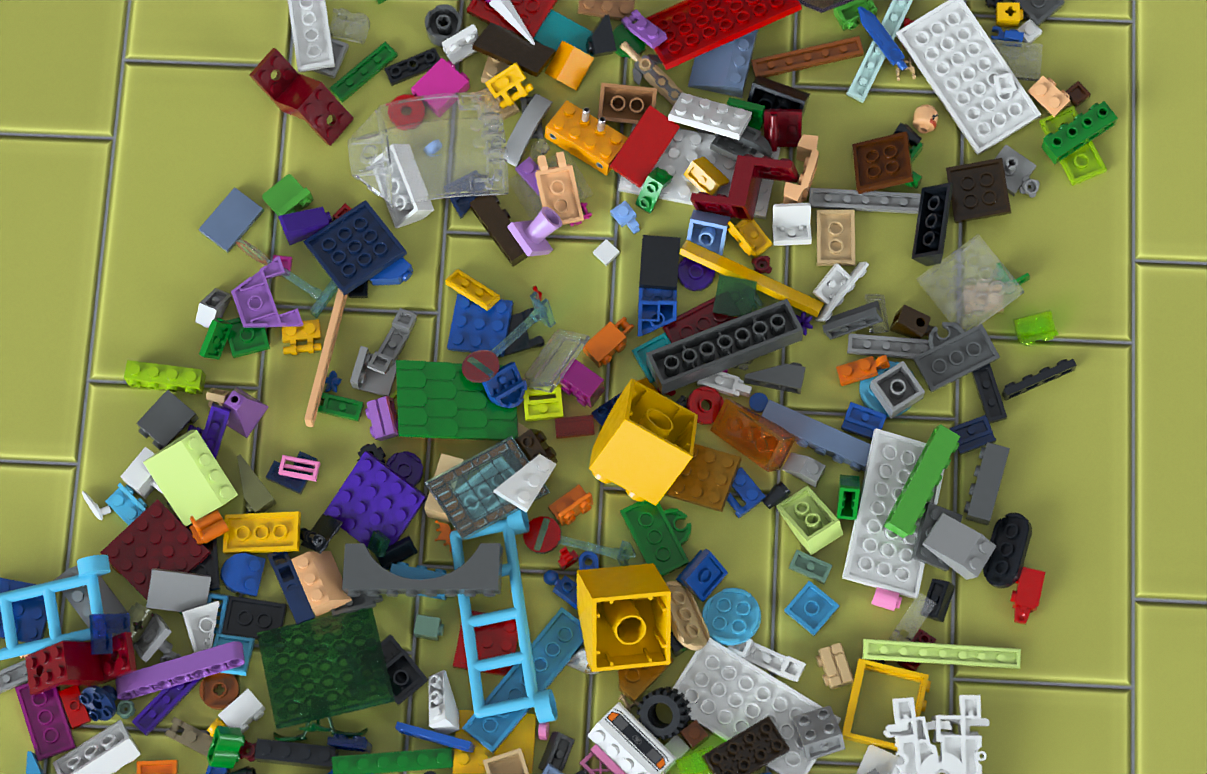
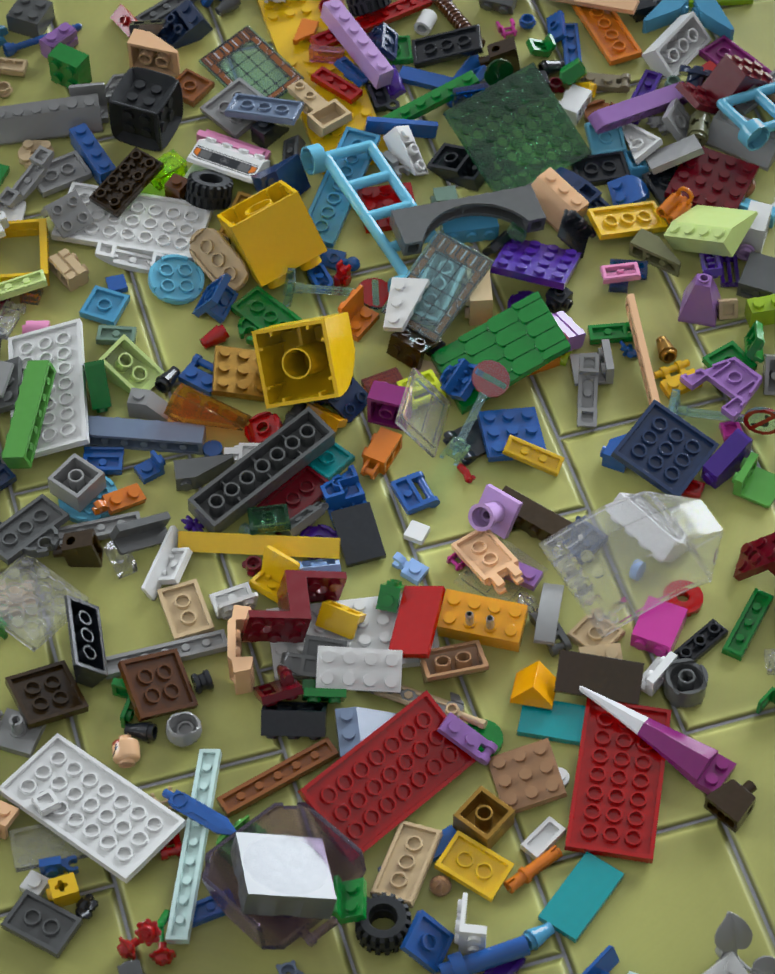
camera: 155 degrees right, 20 degrees down
clear blue plate [89,613,130,655] -> none
yellow plate [485,62,534,109] -> none
black slope [586,14,616,57] -> none
none -> blue tile [105,274,128,293]
none -> blue bracket [134,450,166,484]
none -> light grey hair [166,711,202,747]
none -> black wheel [191,669,214,694]
none -> red cone [200,324,229,349]
none -> dark blue slope [251,154,311,195]
none -> dark grey hinge [278,501,329,536]
none -> light grey plate [382,150,410,180]
none -> blue plate [390,471,440,516]
none -> pearl gold cone [656,336,677,363]

